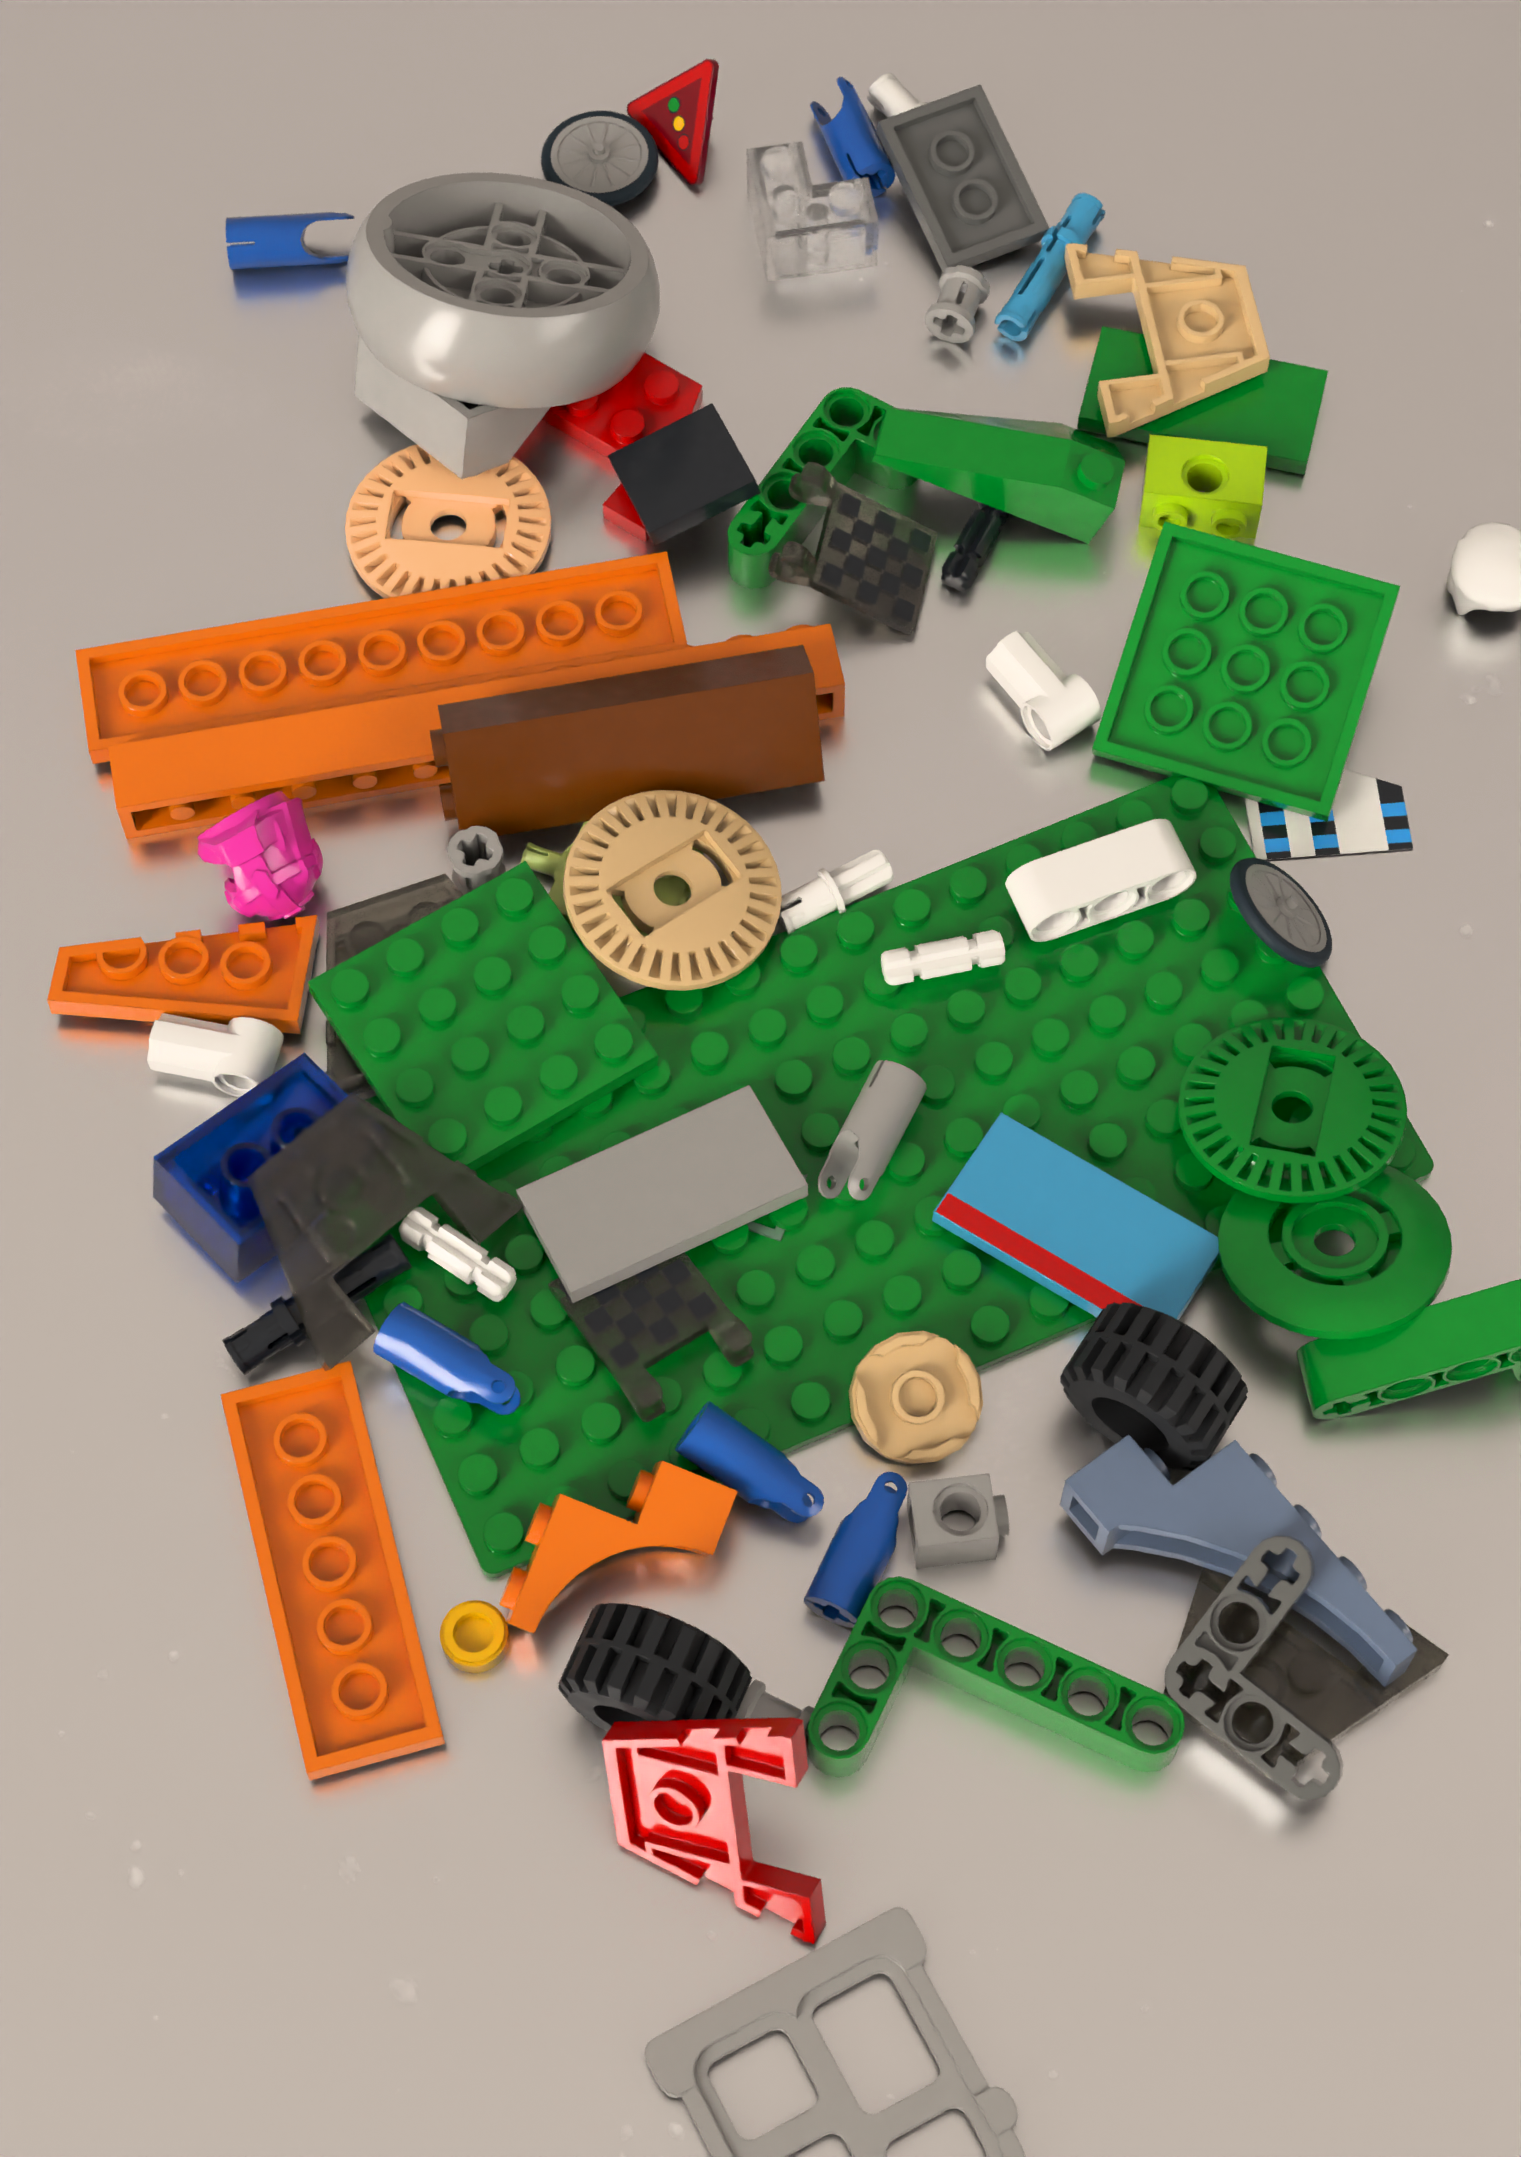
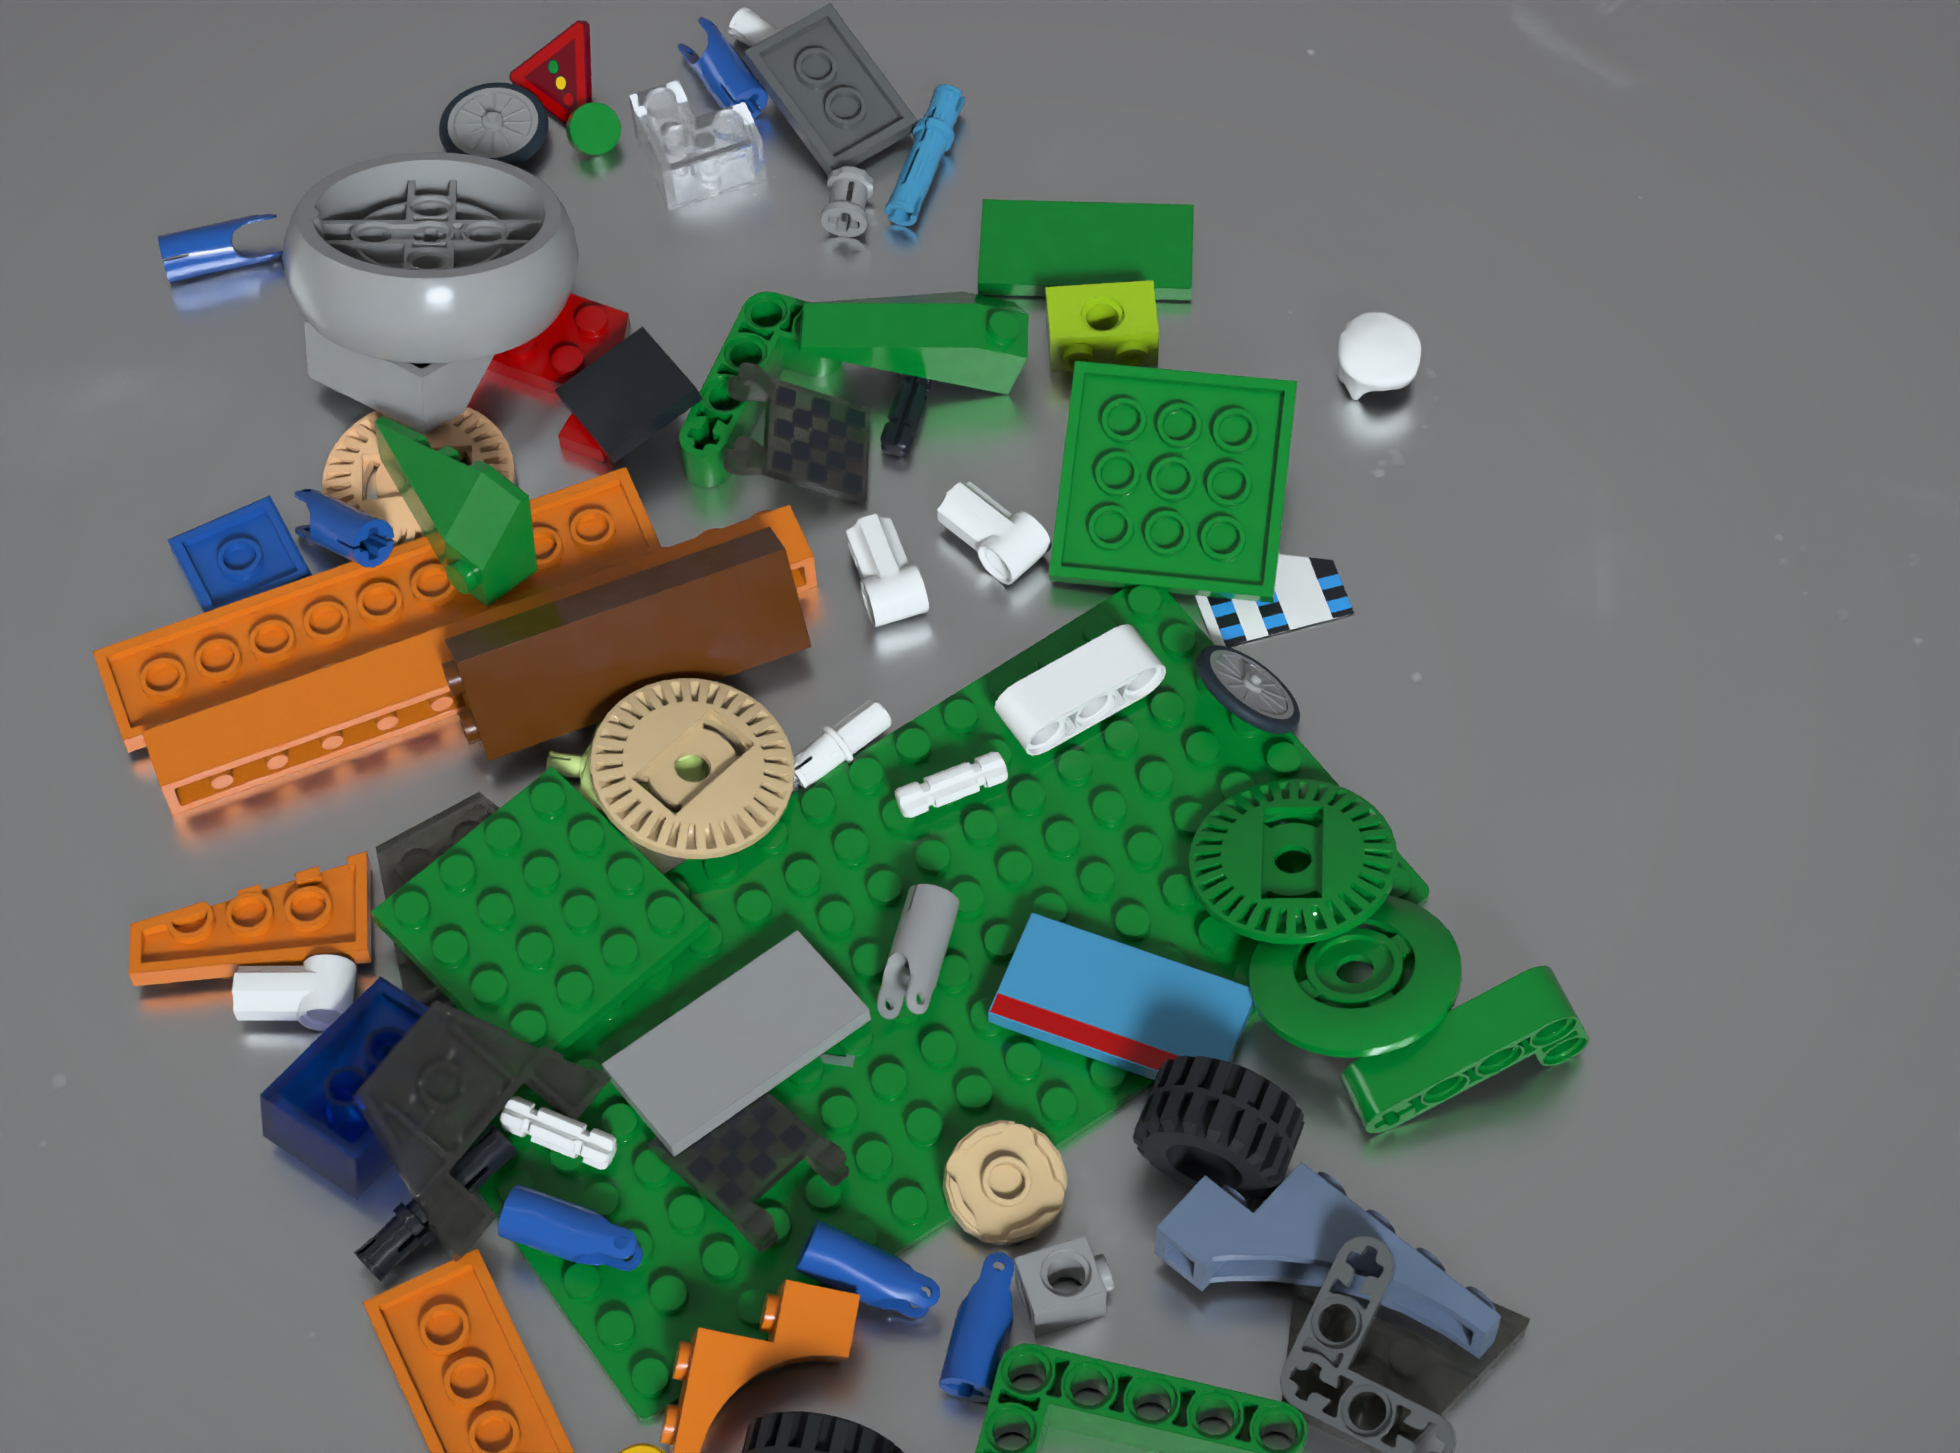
camera: 10 degrees left, 5 degrees down
dark pink helmet [197,791,323,921] -> none
light grey bush [447,826,506,897] -> none
tan wing [1064,243,1270,438] -> none
none -> blue tile [168,495,312,613]
none -> blue piece [295,489,394,567]
none -> green wedge [374,416,538,607]
none -> green tile [566,102,621,156]
none -> white piece [846,514,929,627]

